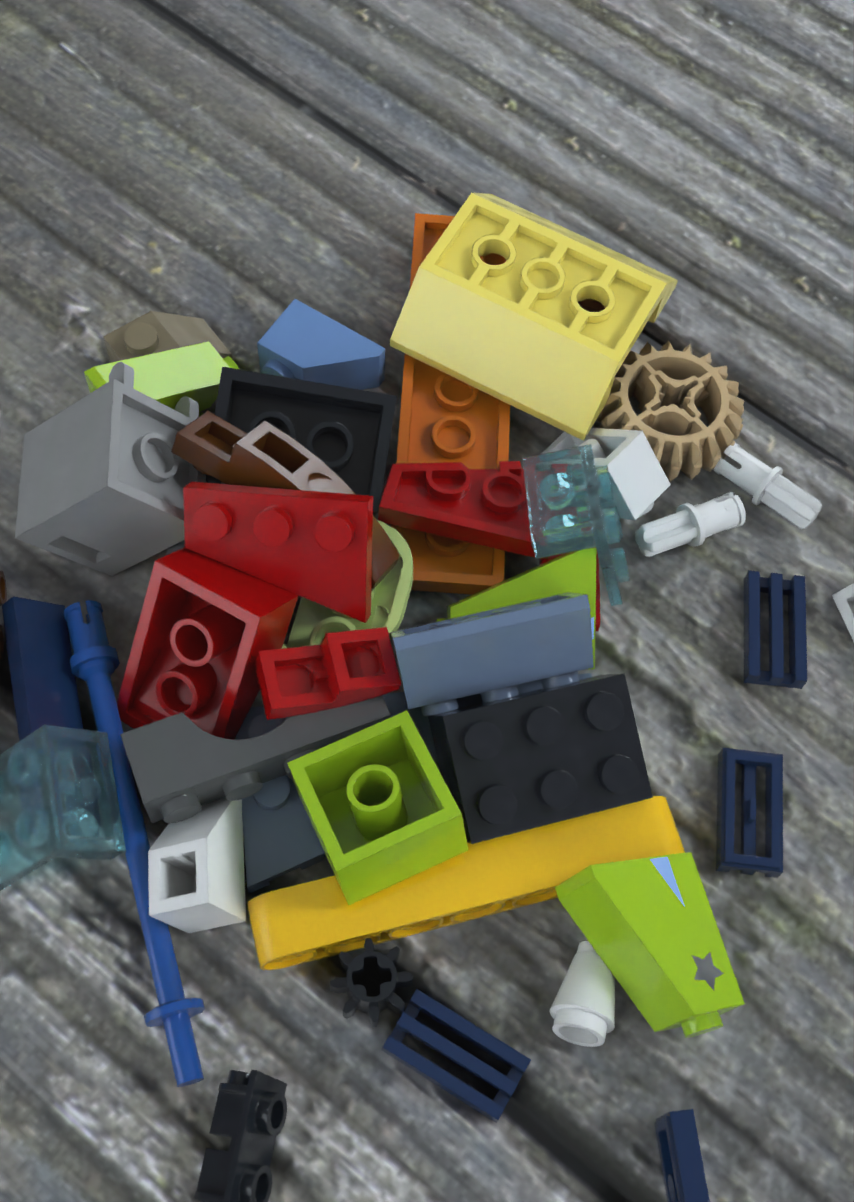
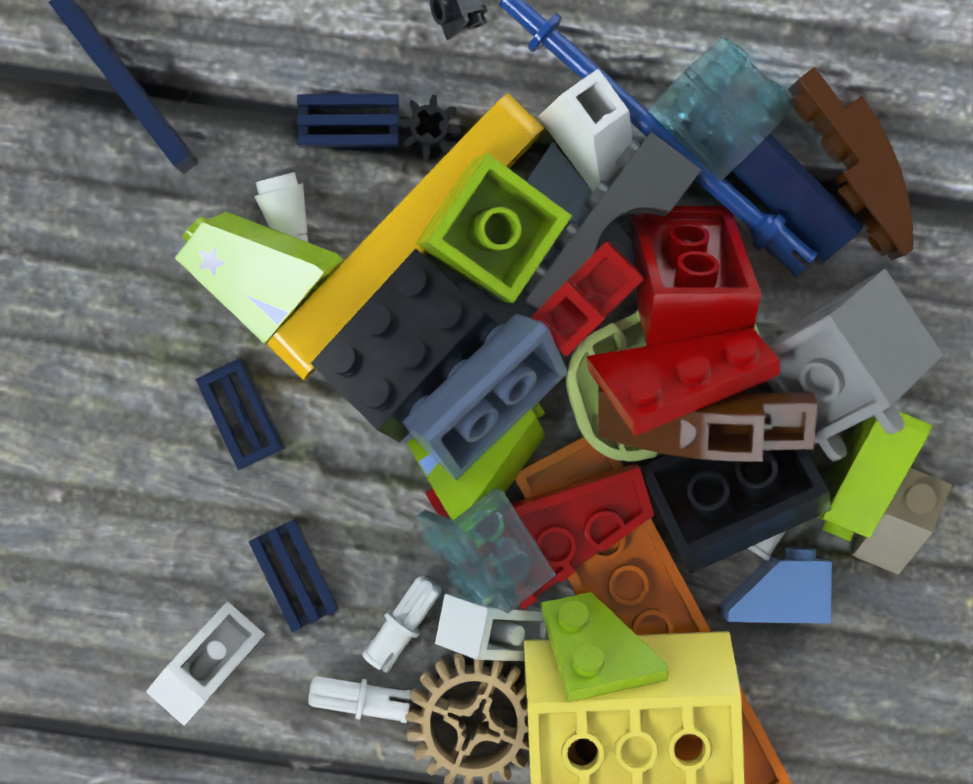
camera: 155 degrees right, 25 degrees up
none -> lime wing [541,592,669,702]

